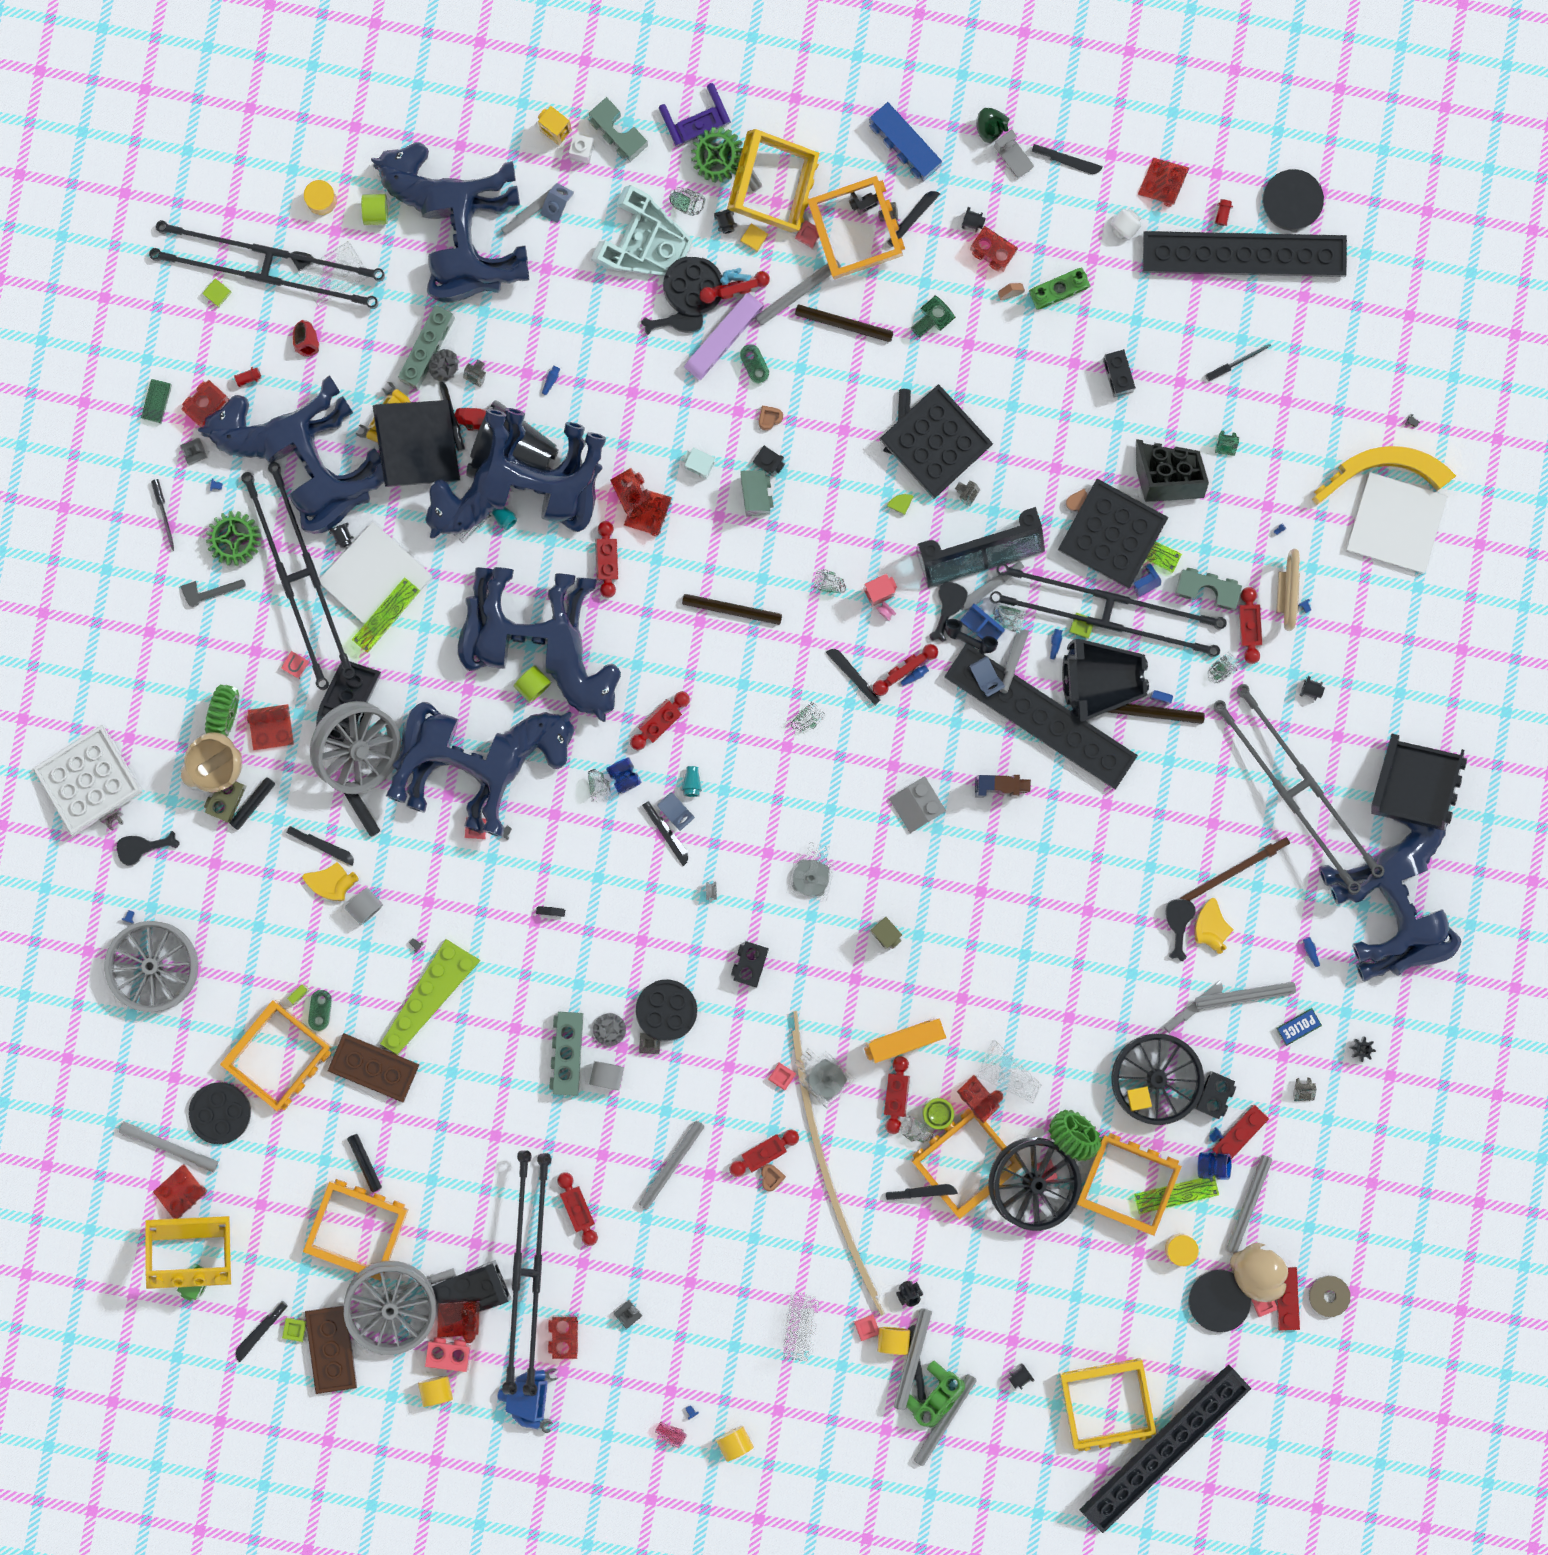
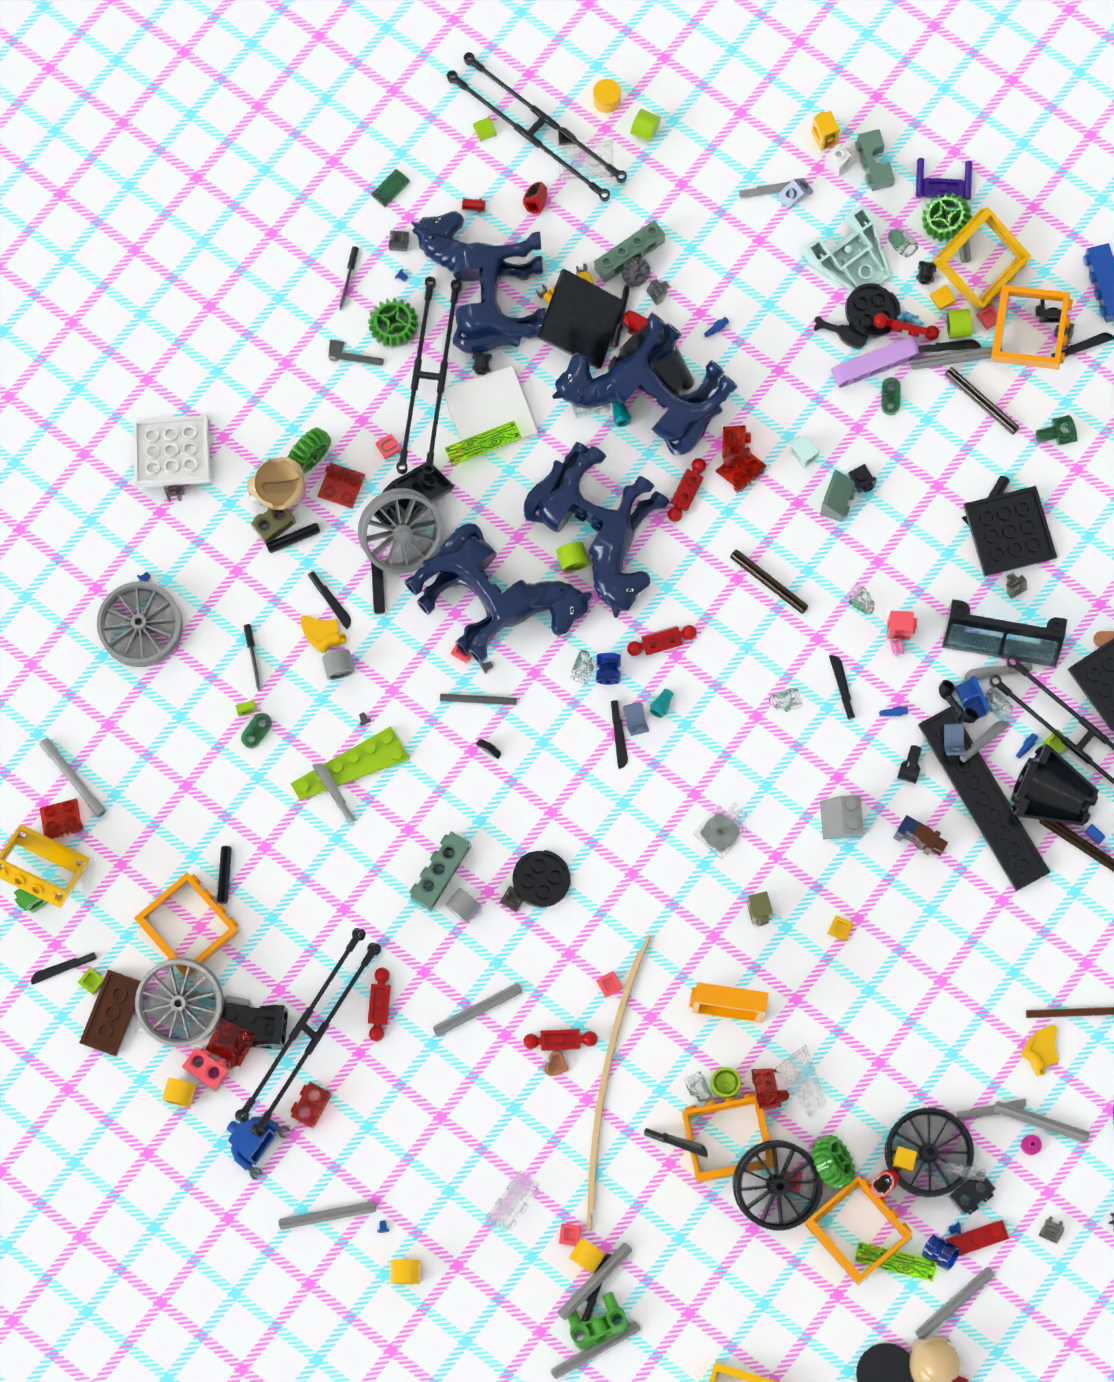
camera: 35 degrees right, 10 degrees down
black piece [117,831,180,866] -> none
clear red brick [181,379,229,427] -> none
black tile [189,1082,251,1144] -> none
light orange window [220,1000,332,1112] -> none
reddish brown piece [327,1033,420,1103] -> none
dark blue animal [371,142,530,303] -> none
flat silver gear [593,1013,626,1046] -> none
dark grey tile [613,1300,643,1329] -> none
clear pink cone [655,1422,687,1448] -> none
light grey bush [706,882,717,900] -> none
black brick [731,941,769,988] -> none
nougat tile [759,405,783,431] -> none
clear piece [794,1048,856,1109] -> none
red plate [873,644,938,696] -> none
red plate [884,1056,910,1134] -> none
lime tile [886,494,914,515] -> none
black gear [896,1281,923,1307] -> none
black piece [929,582,968,642] -> none
black brick [1008,1363,1035,1390] -> none
black piece [1165,899,1196,961] -> none
yellow piece [1165,1234,1199,1266] -> none
tile [1276,1008,1322,1046] -> none
none -> black piece [244,624,260,691]
none -> light grey axle [278,1201,376,1230]
none -> light grey piece [312,763,355,824]
none -> dark grey bar [440,693,517,705]
none -> yellow tile [828,916,853,942]
none -> rock [869,1169,899,1199]
none -> black axle [897,745,922,784]
none -> black piece [918,339,982,353]
none -> clear axle [945,1161,986,1181]
none -> lime piece [946,309,972,339]
none -> dark pink tile [1021,1135,1042,1155]

